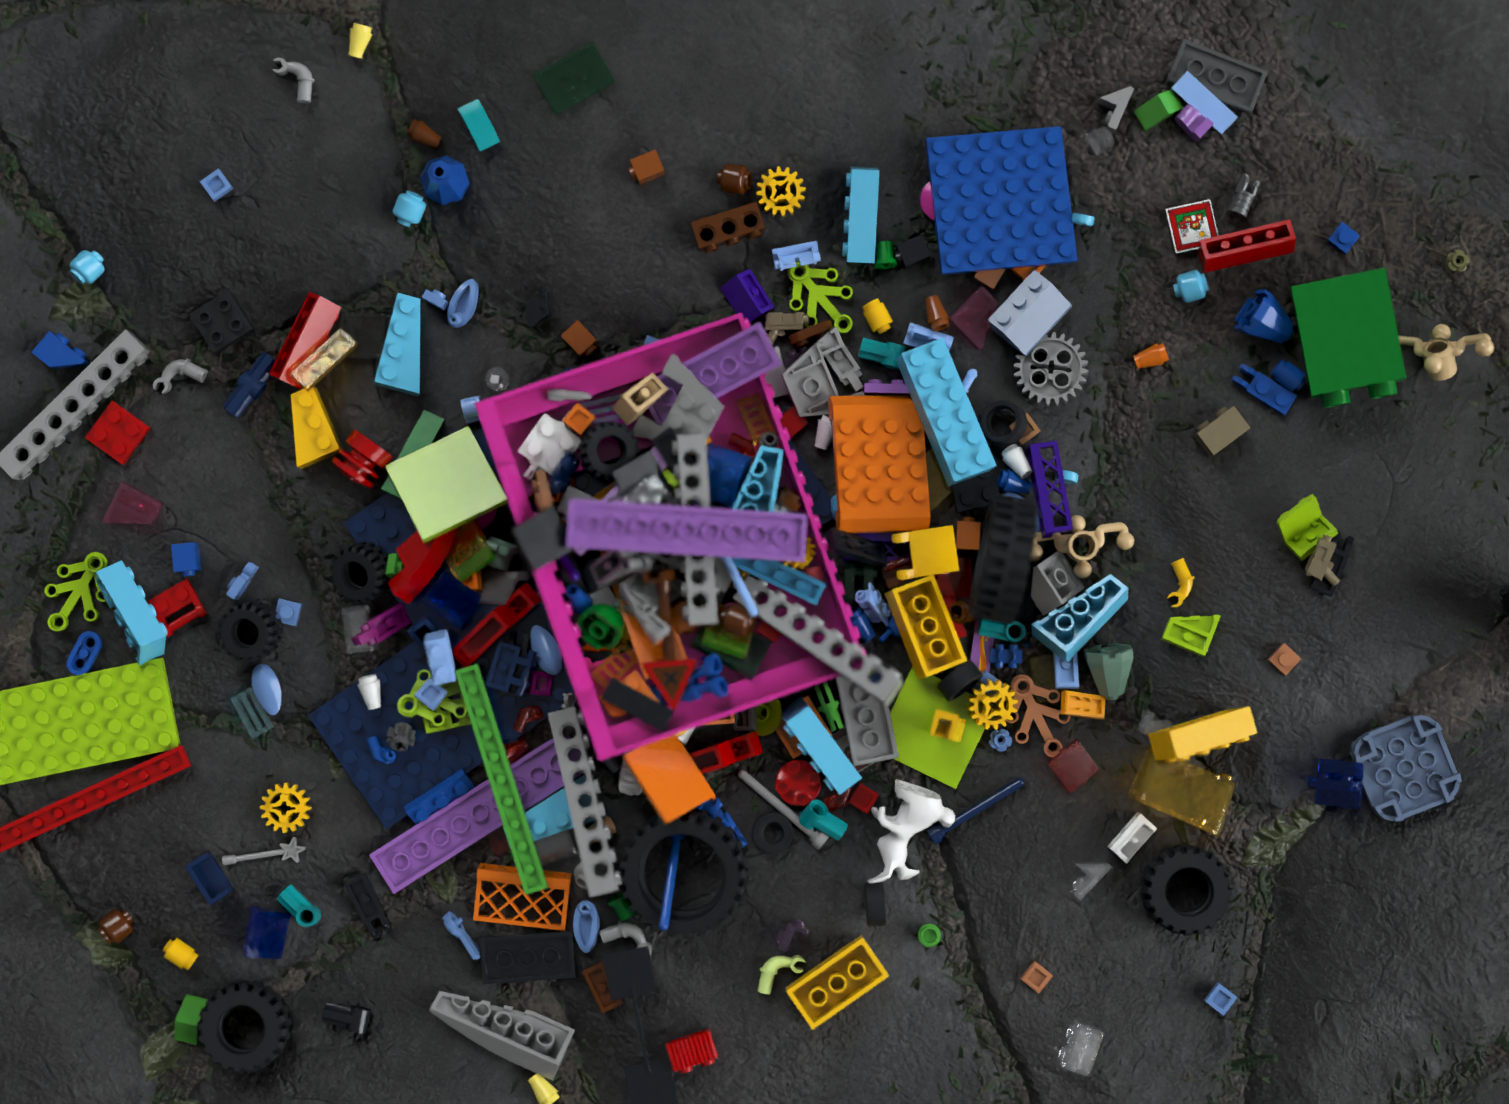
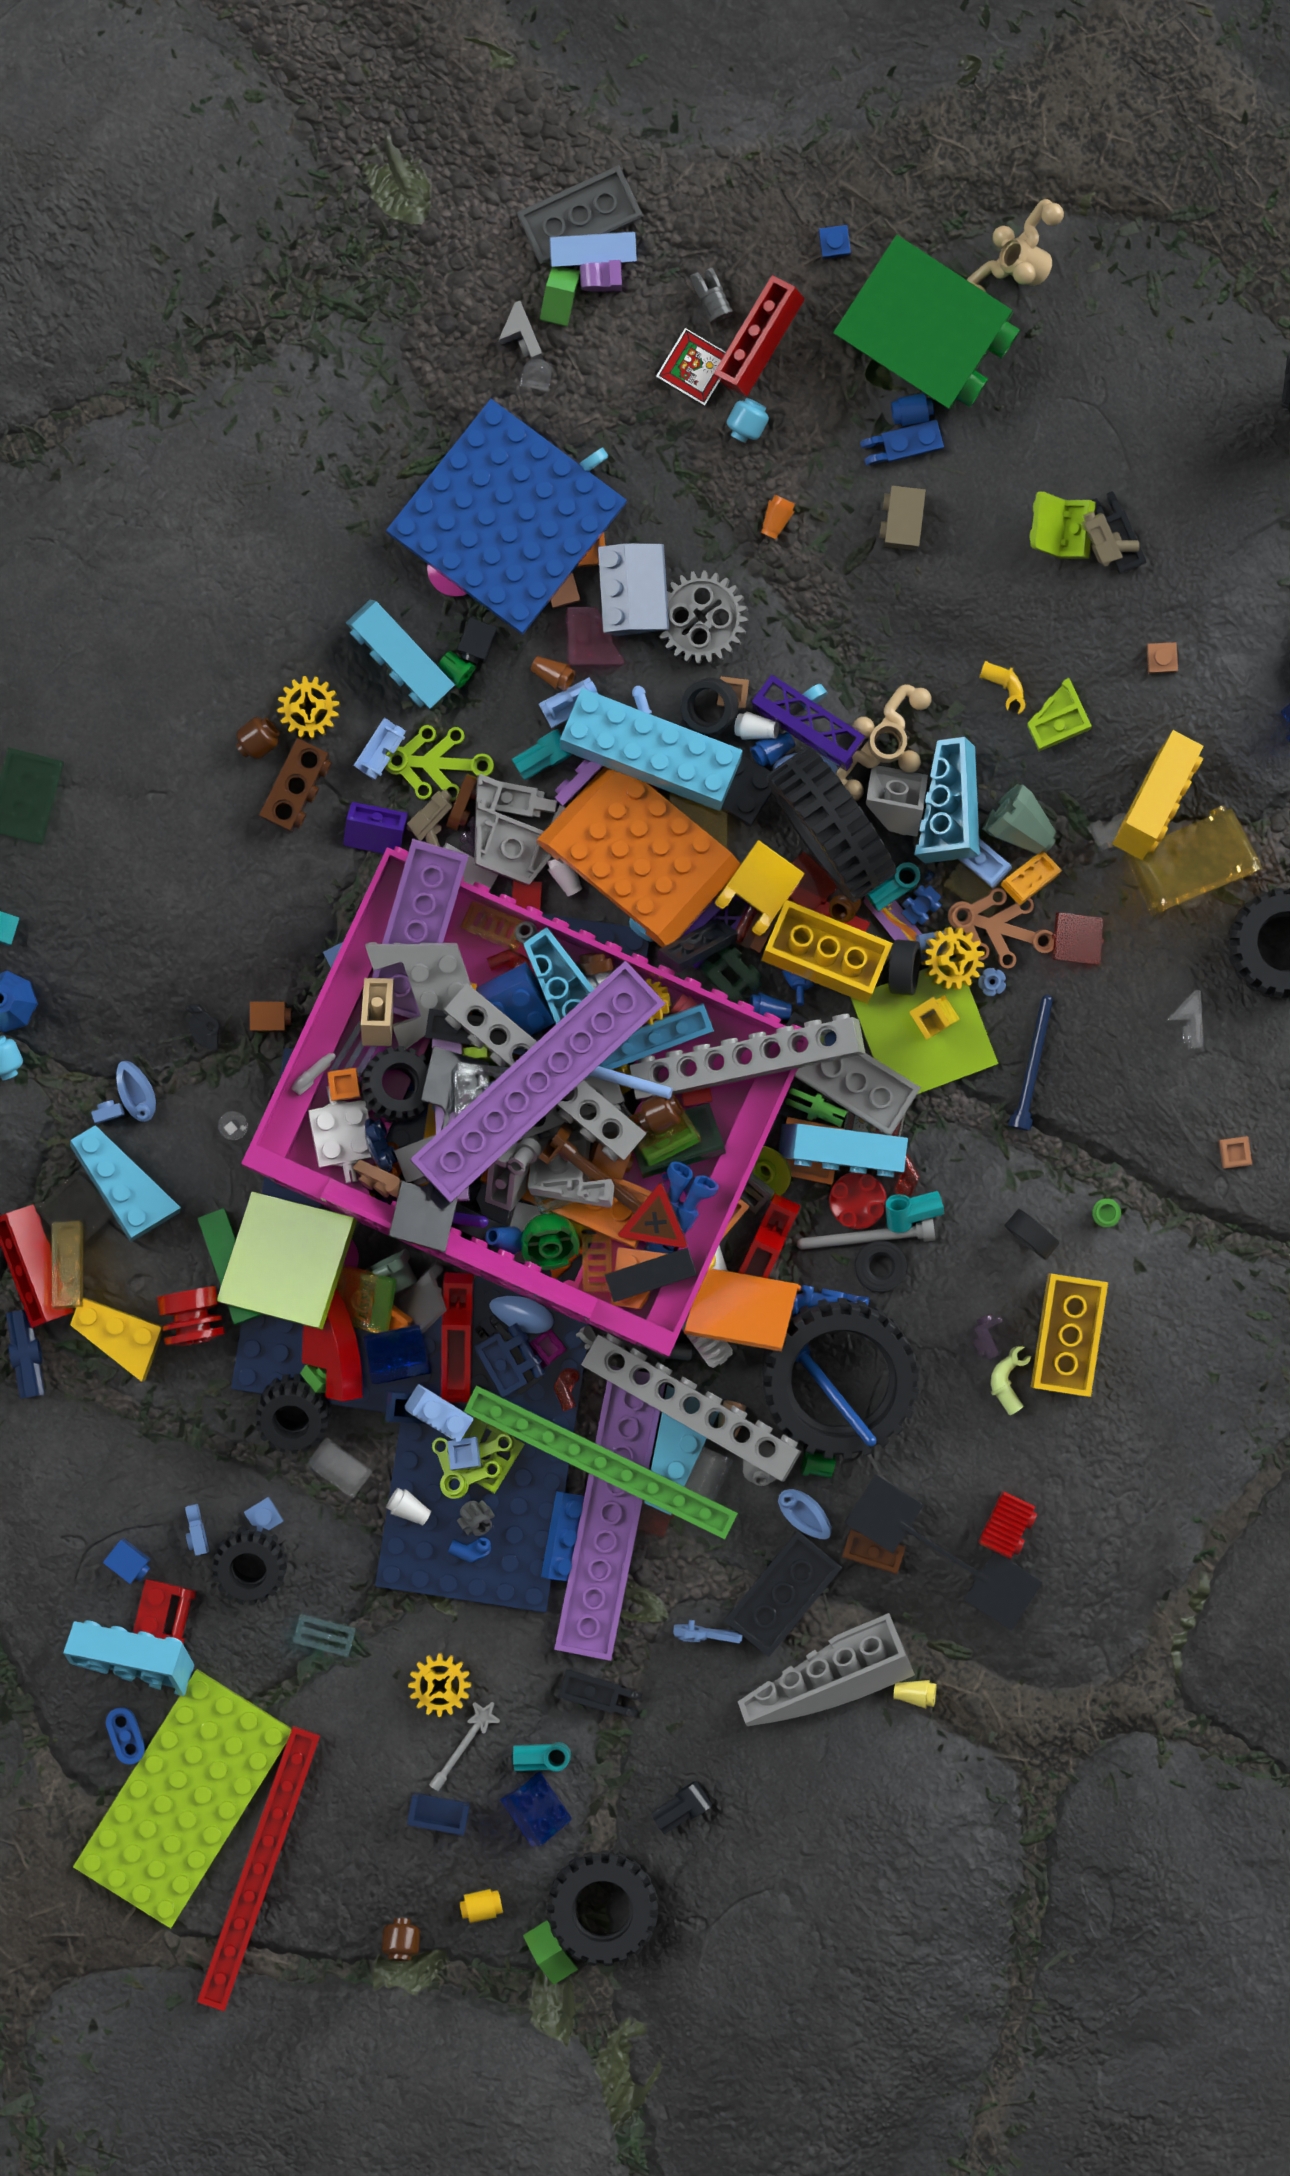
camera: 45 degrees left, 0 degrees up
lime plant [44,552,108,631] -> none
clear pink wing [102,482,164,524] -> none
medium blue arm [252,663,281,715] -> none
magenta hinge [351,602,411,646] -> none
light blue leg [460,395,482,424] -> none
orange fence [473,863,572,931] -> none
clear red cone [504,738,529,765] -> none
light grey piece [600,920,652,955] -> none
dark orange brick [628,149,665,185] -> none
red tile [848,782,879,814] -> none
light blue hinge [855,582,891,627] -> none
yellow brick [862,298,893,334] -> none
white animal [867,779,955,883] -> none
dark orange brick [955,517,981,551] -> none
white hinge [1107,812,1157,864] -> none
blue cone [1234,289,1294,343] -> none
olive plate [1447,250,1469,272] -> none

